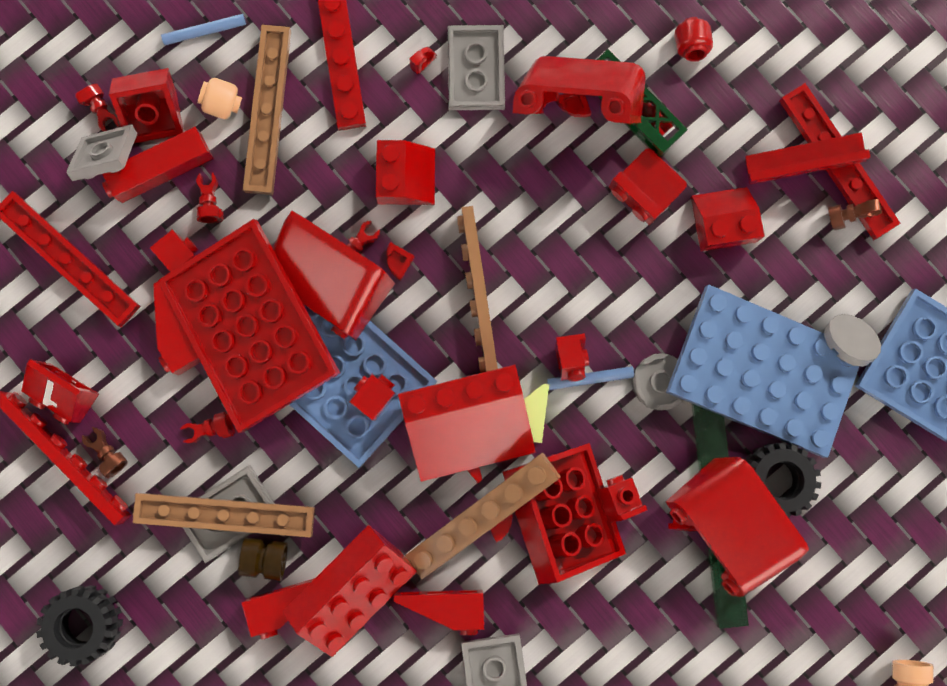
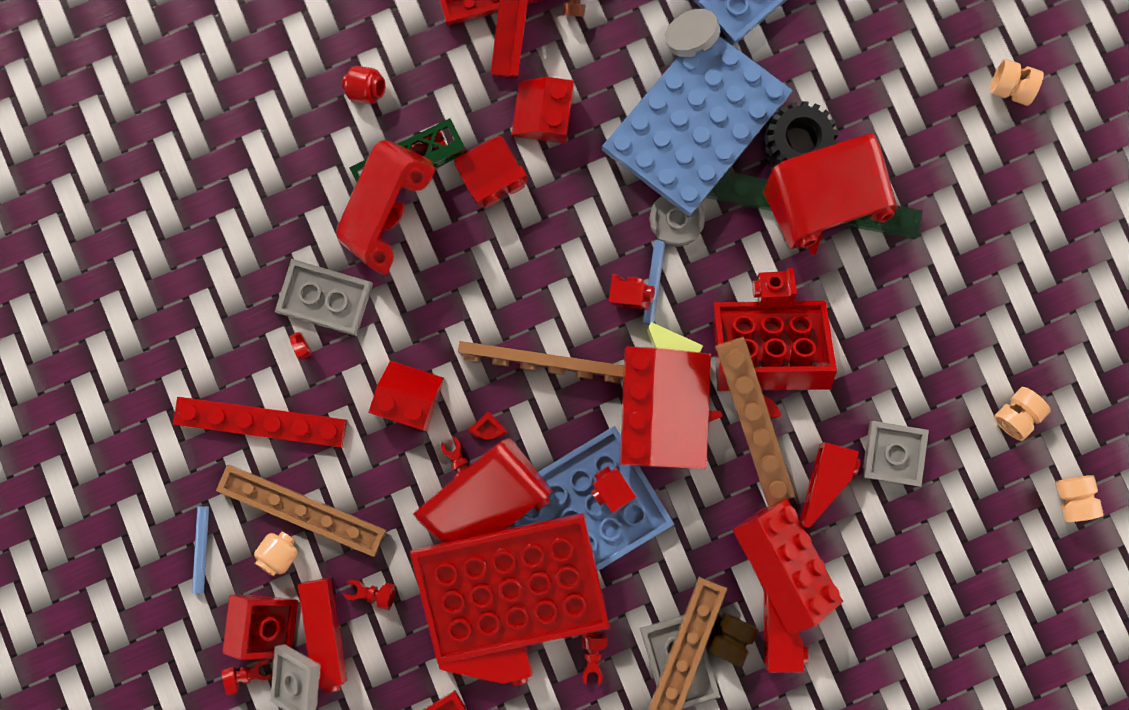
camera: 65 degrees left, 0 degrees up
red brick [150,229,199,272] -> none

